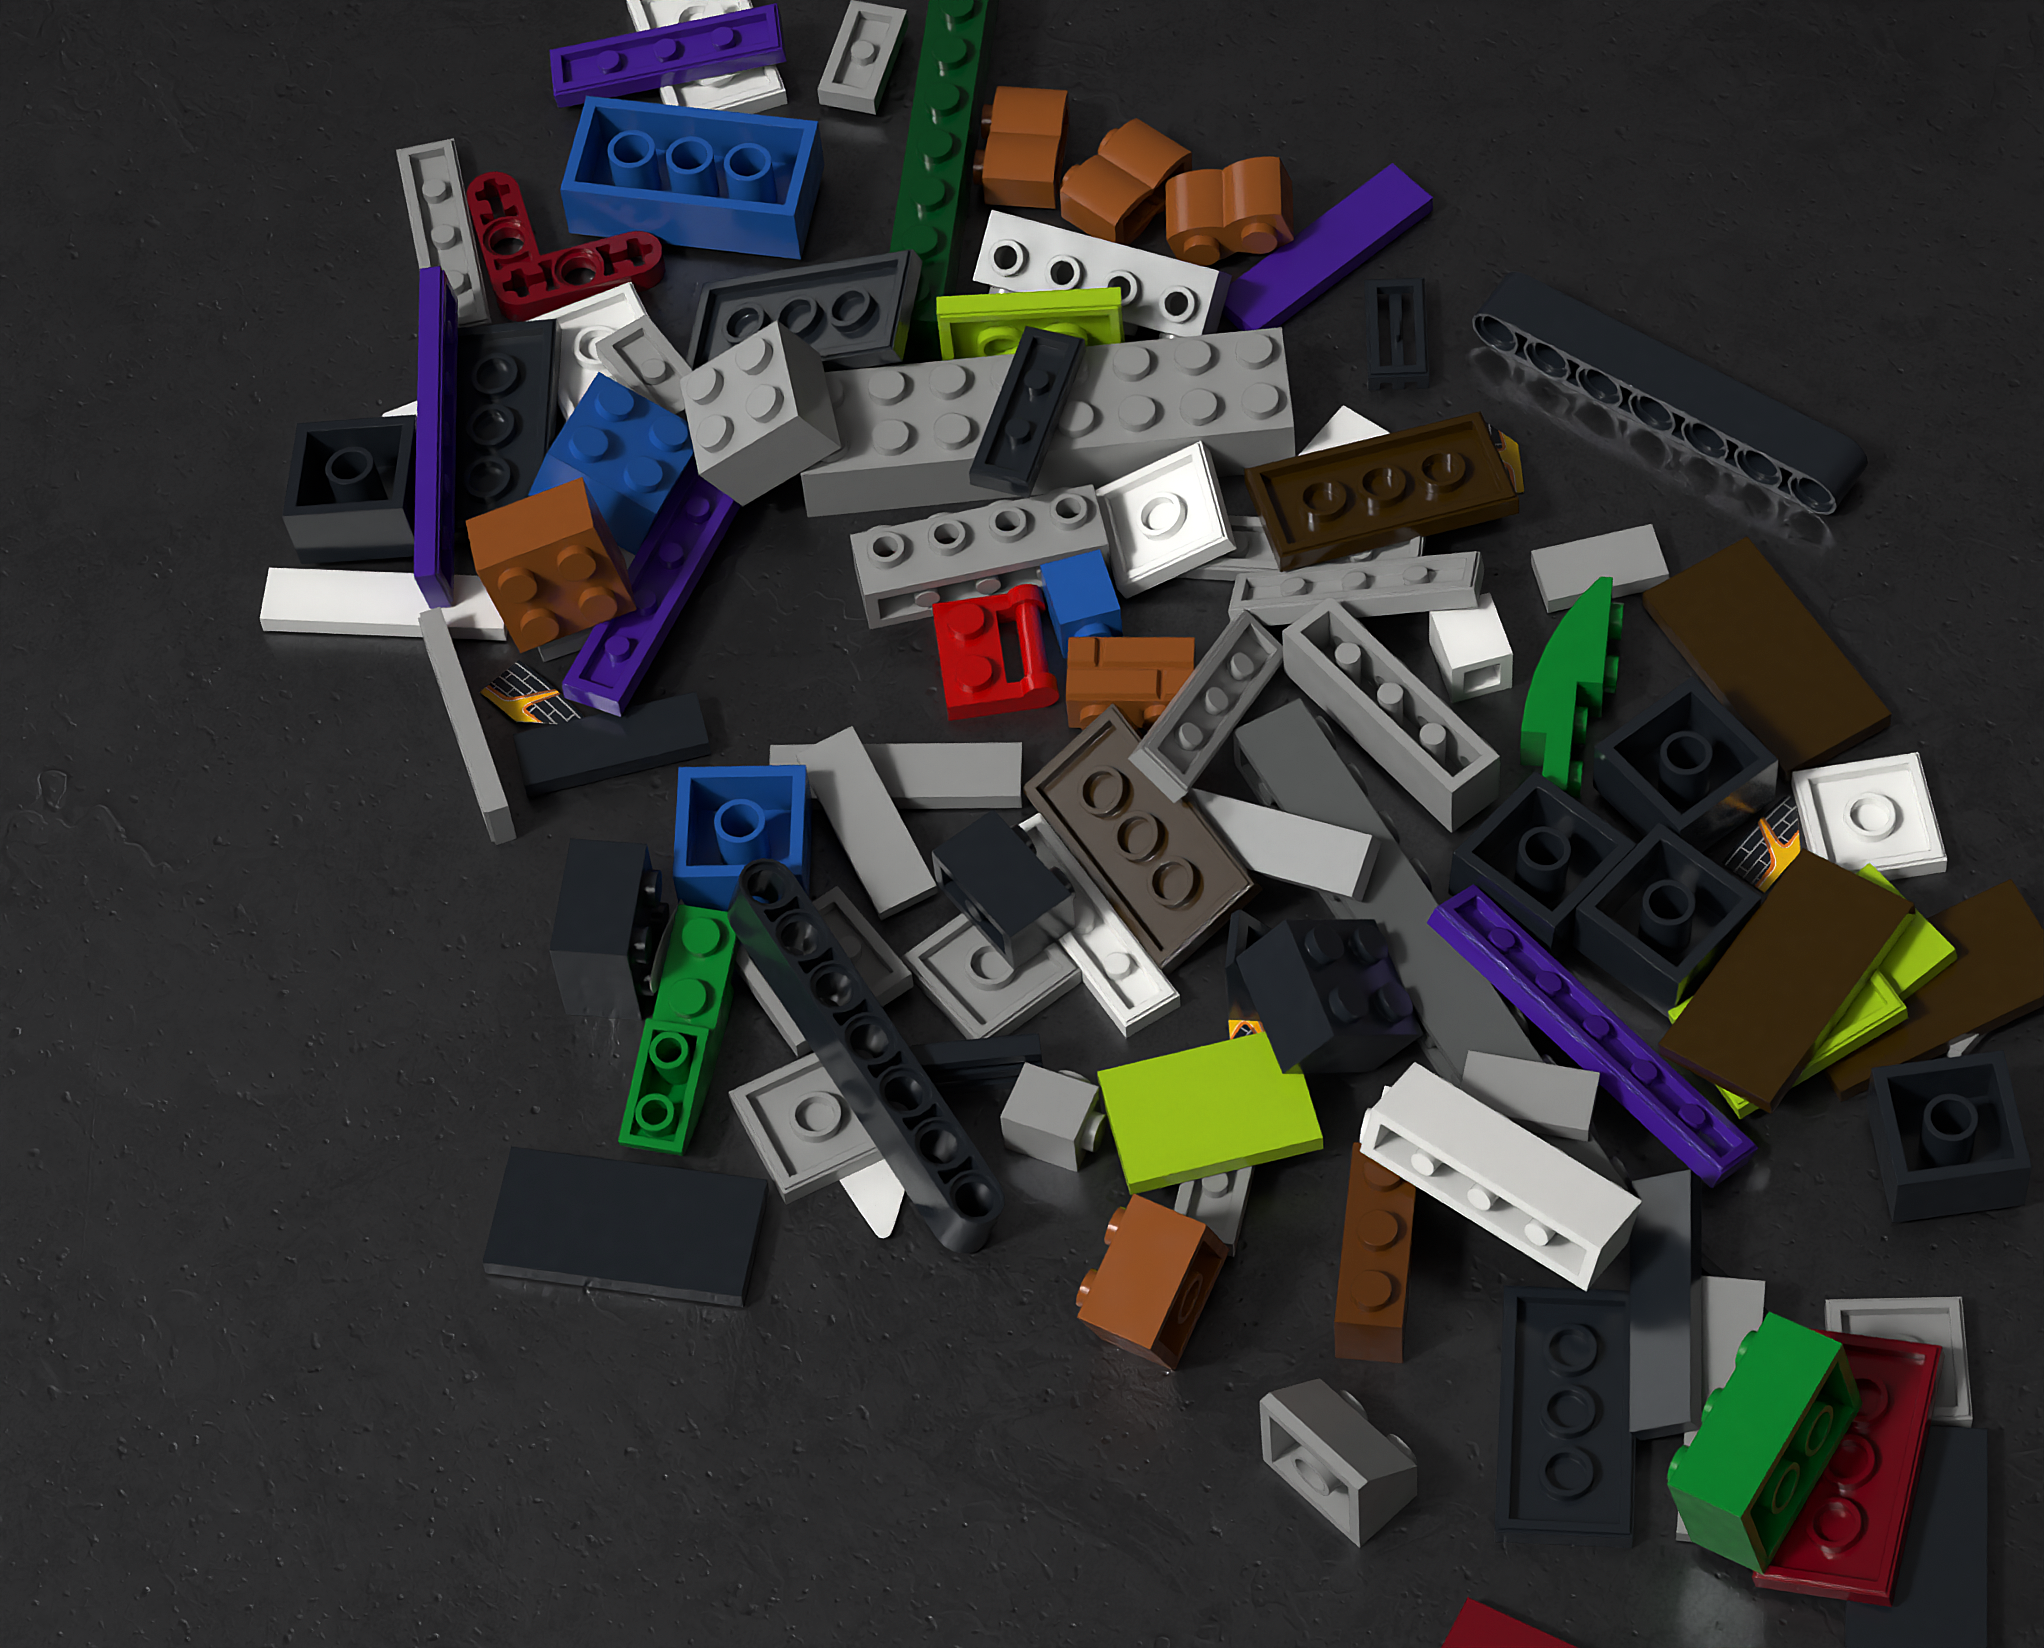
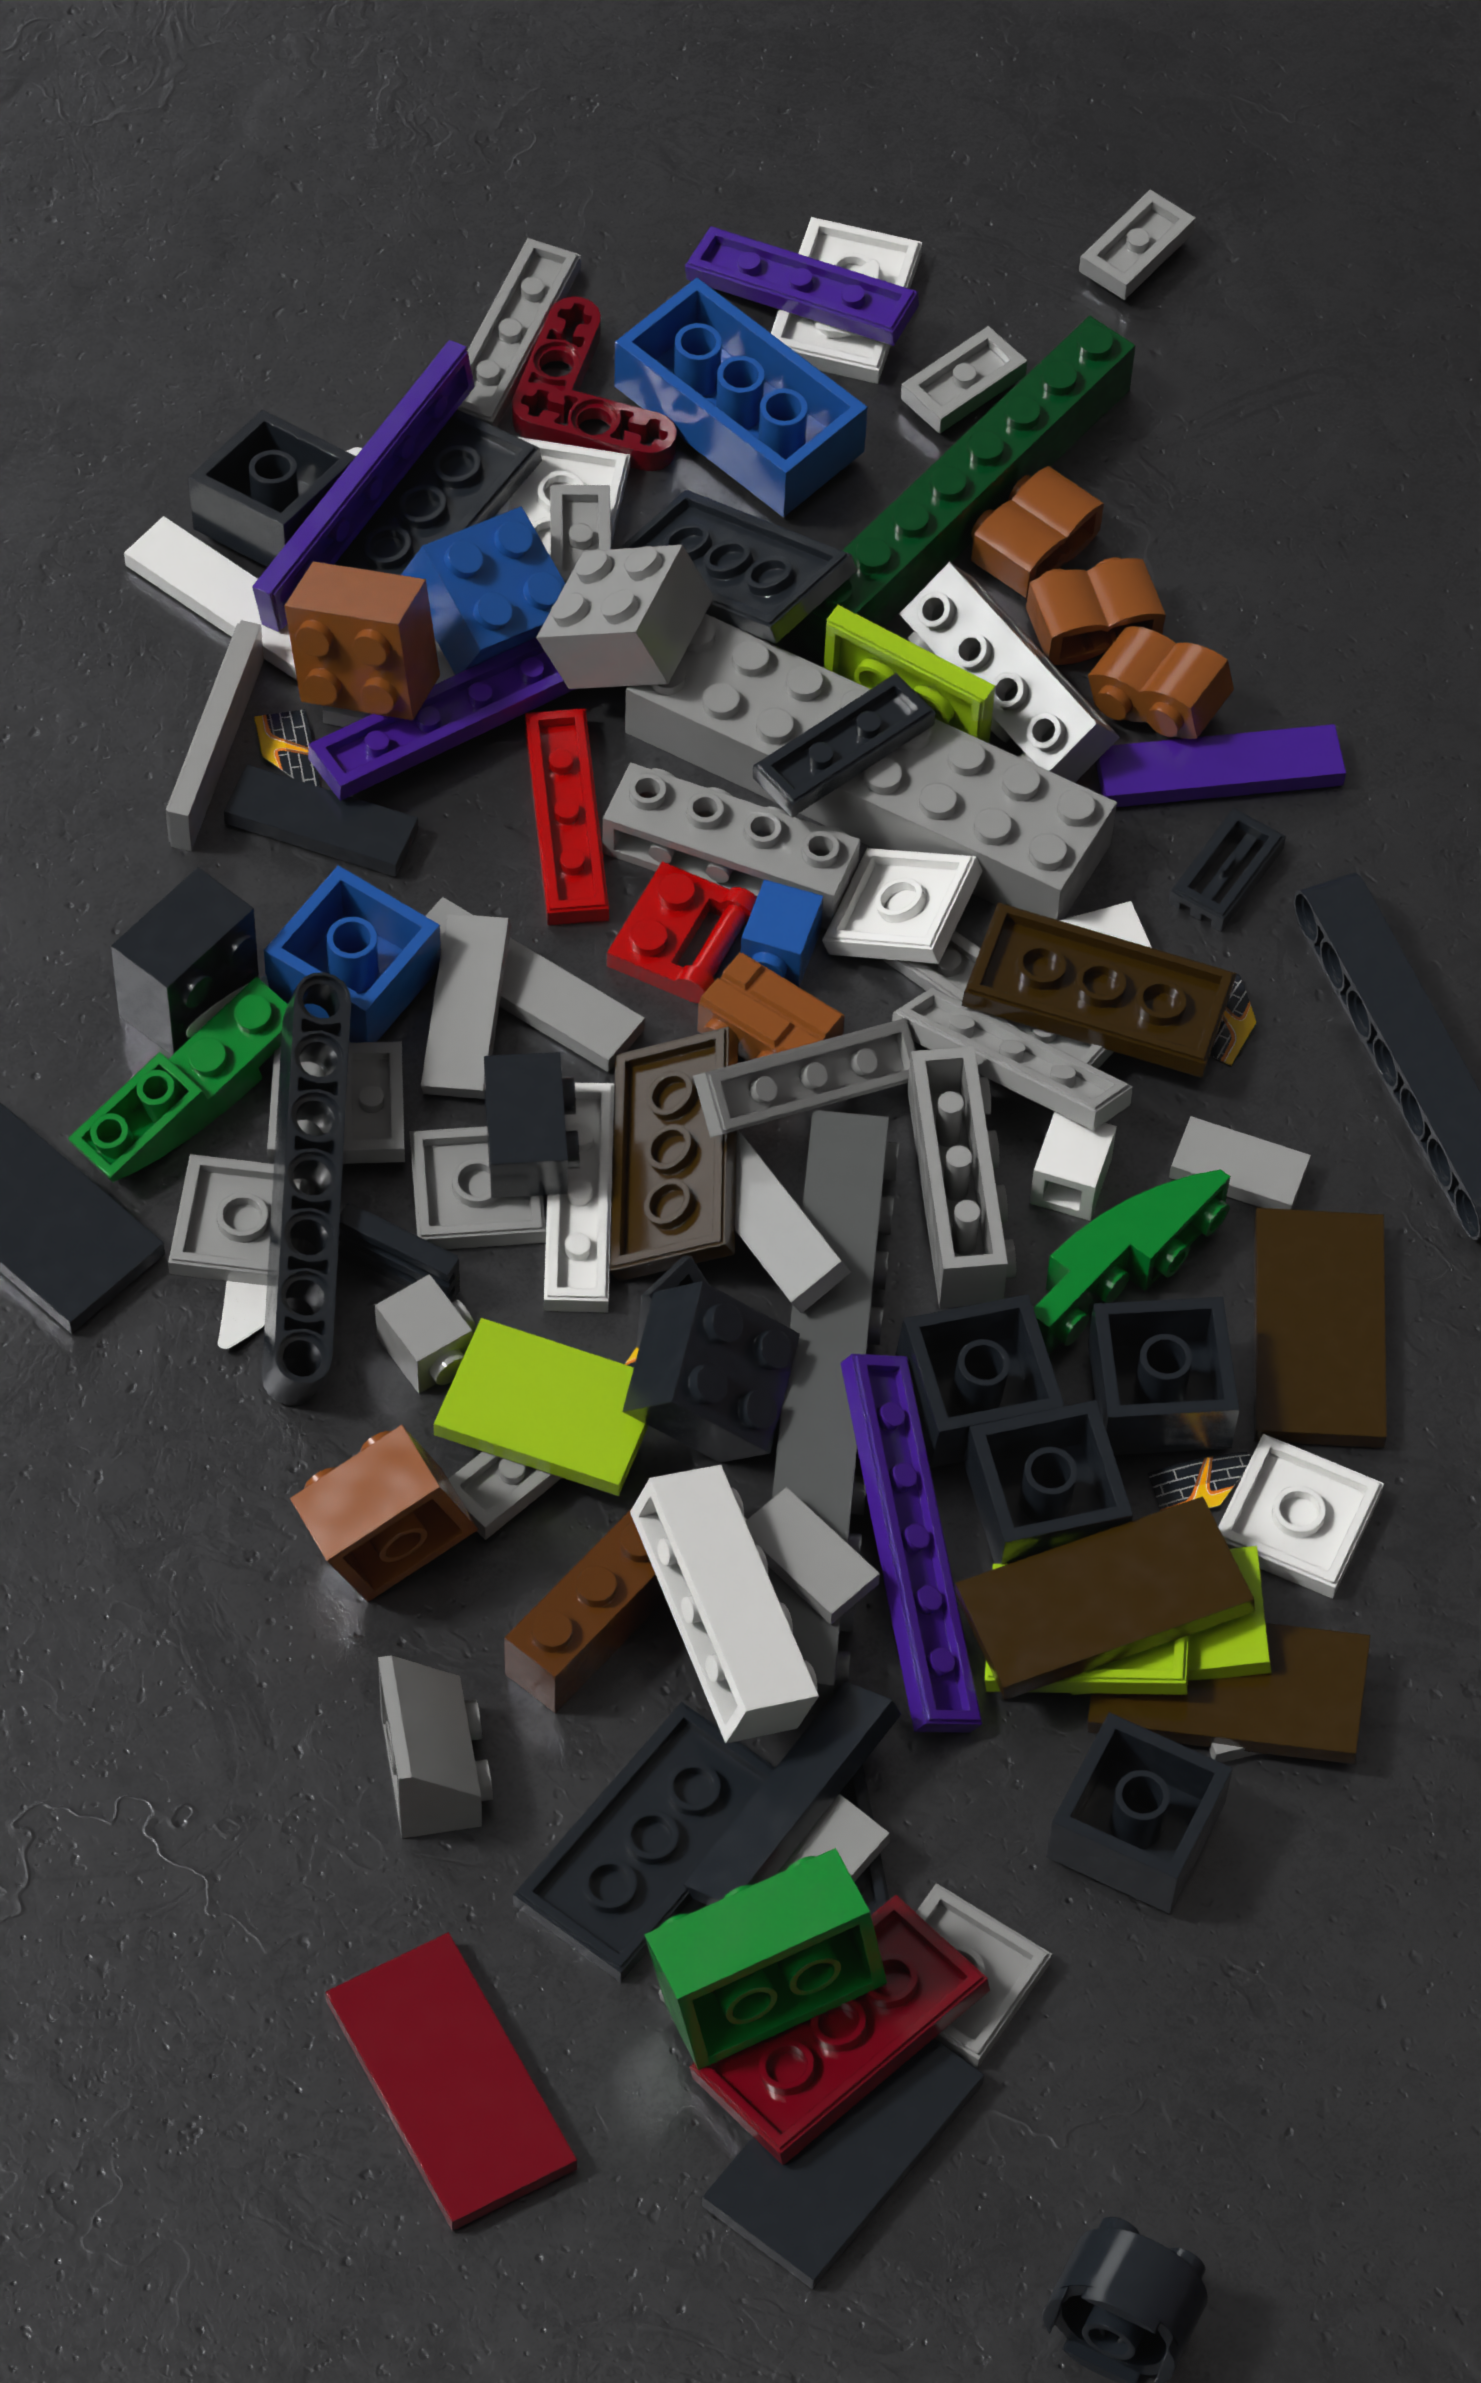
camera: 25 degrees right, 0 degrees up
none -> red tile [525,709,609,925]

